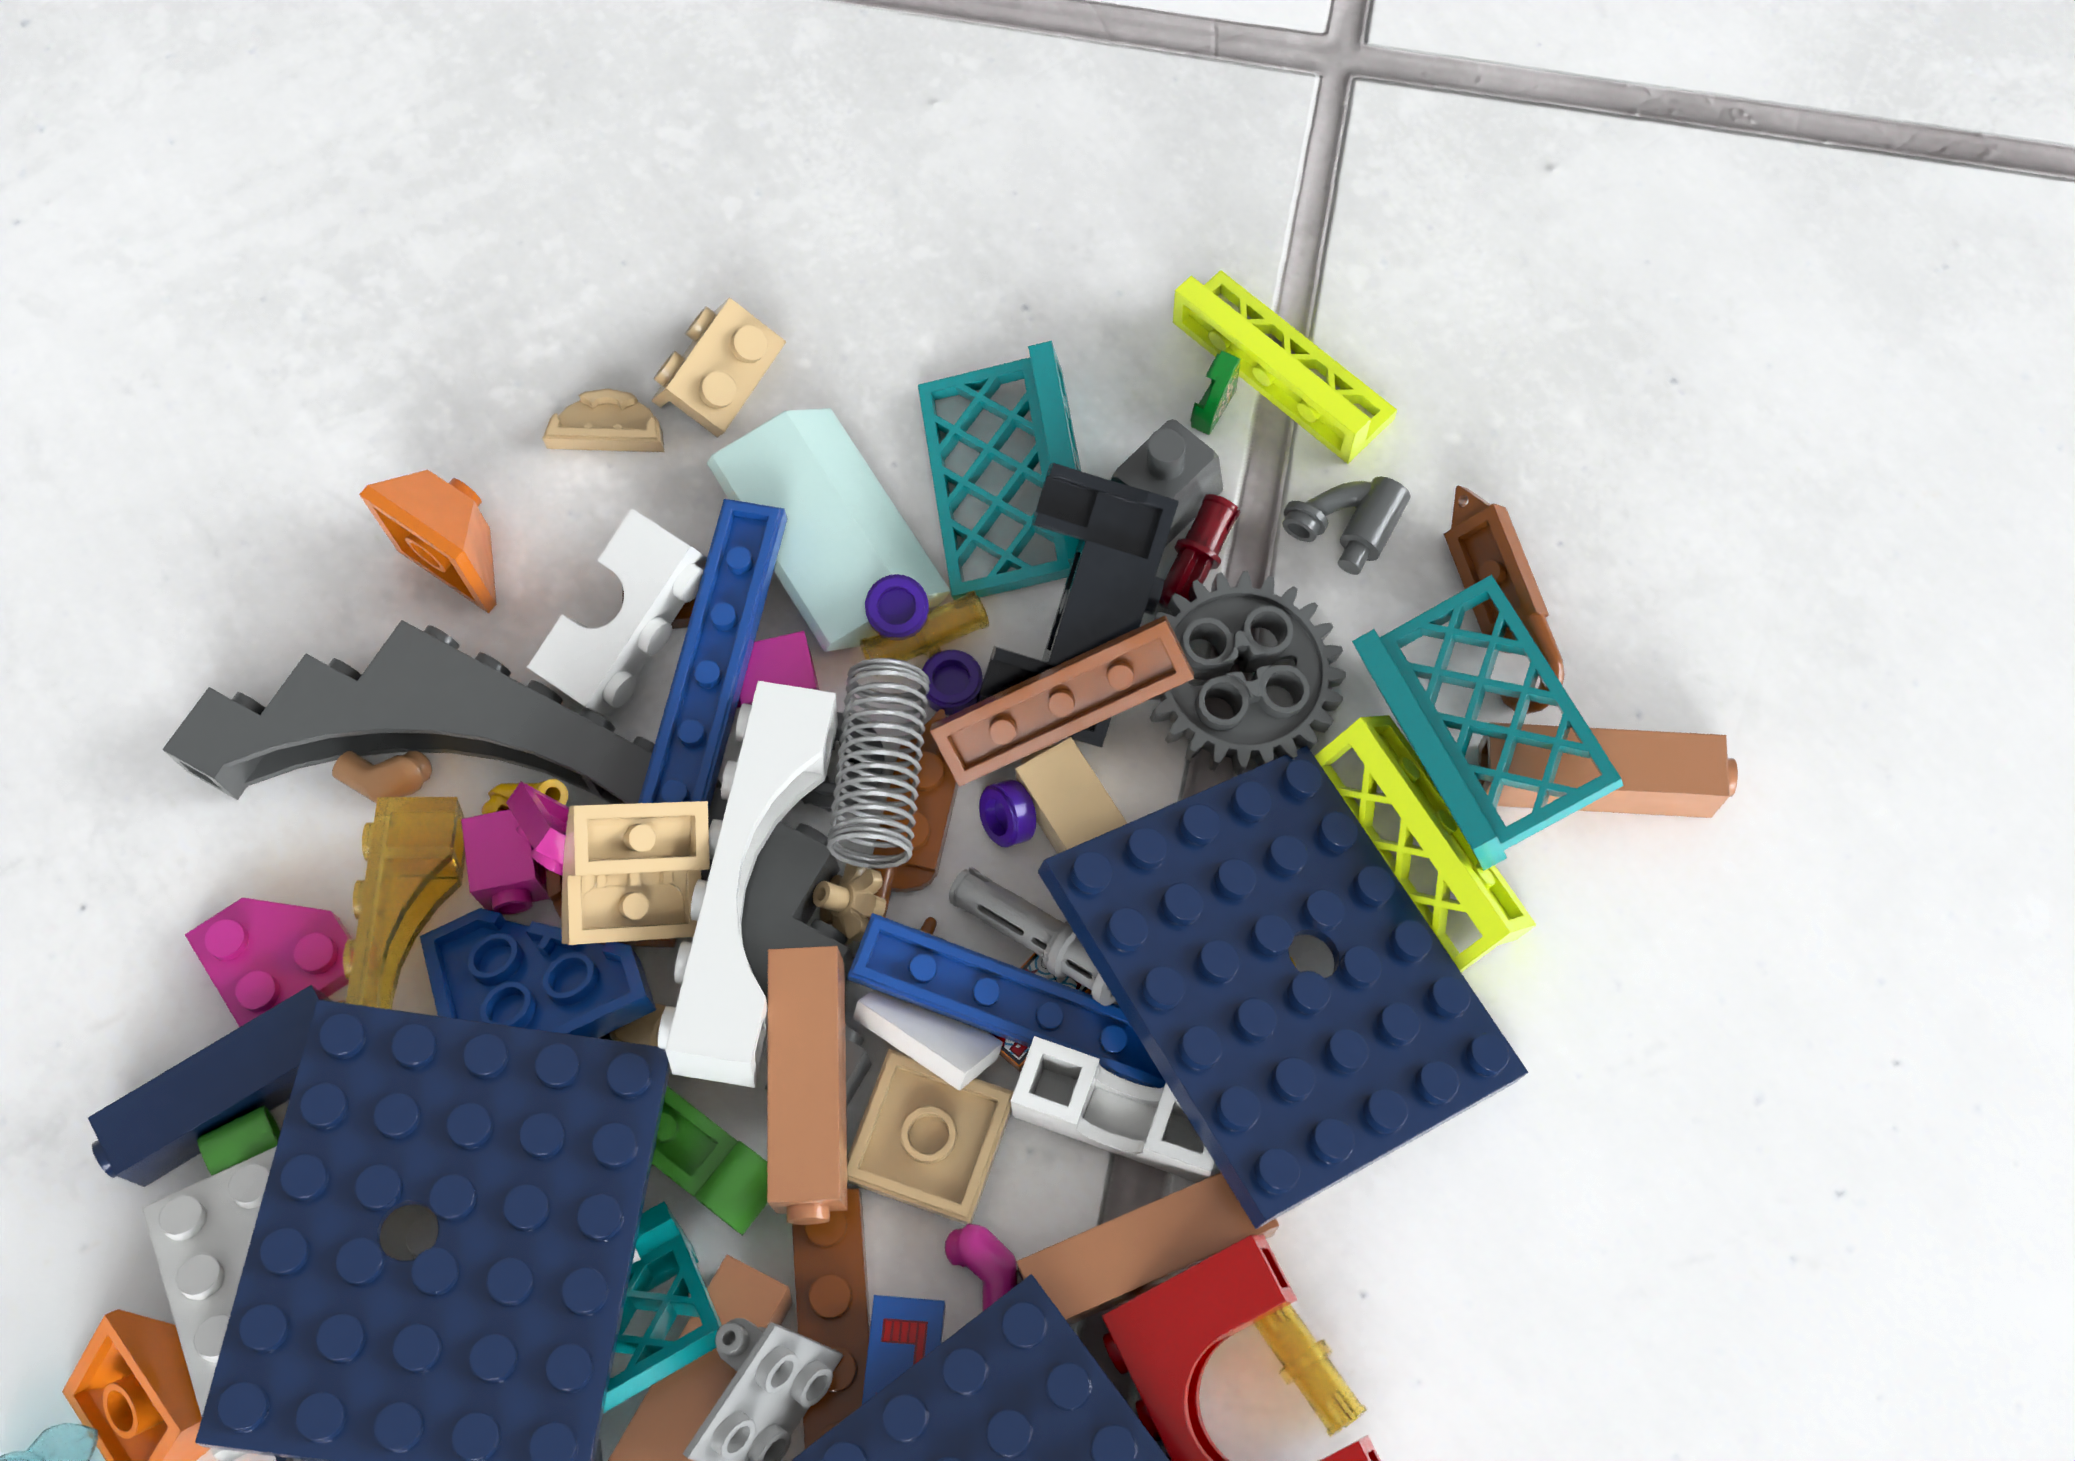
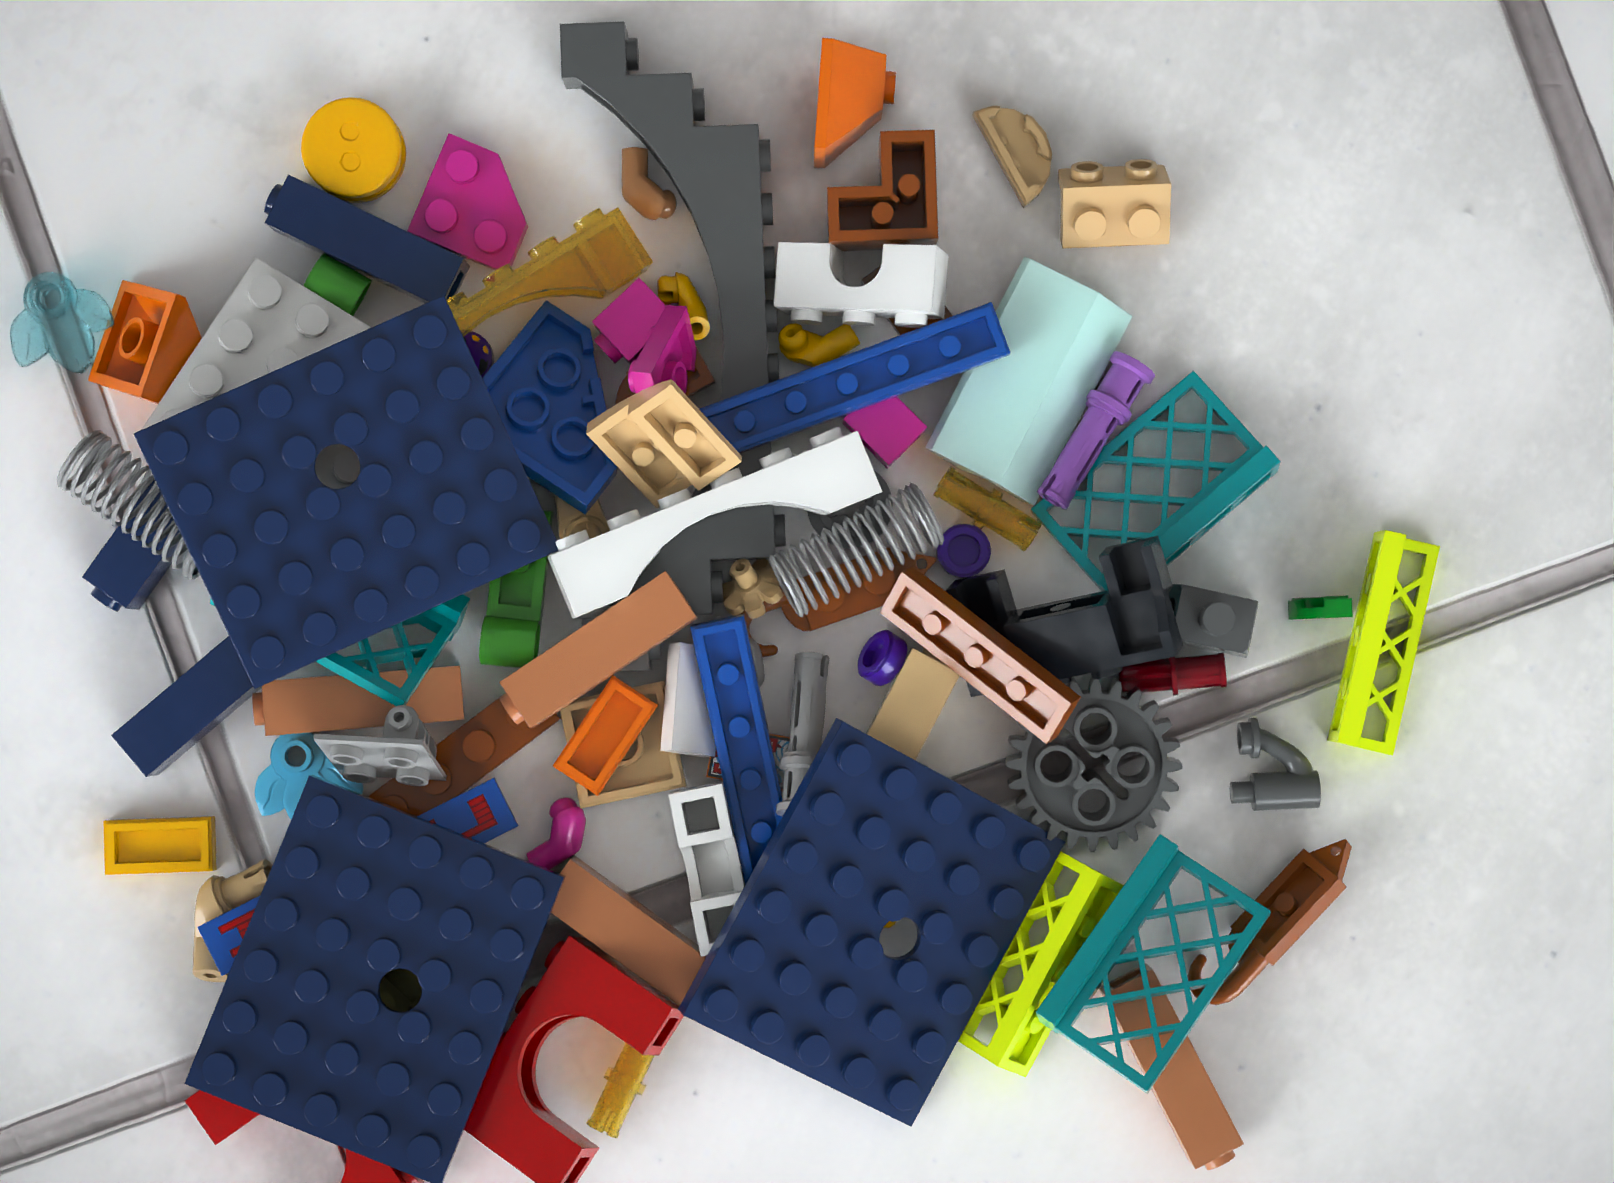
camera: 55 degrees right, 20 degrees up
dark purple tile [865,574,929,640] -> none
none -> yellow head [301,97,406,203]
none -> orange tile [553,675,659,796]
none -> yellow arm [778,323,860,367]
none -> dark orange brick [827,130,938,251]
none -> medium lavender pin [1037,351,1155,510]

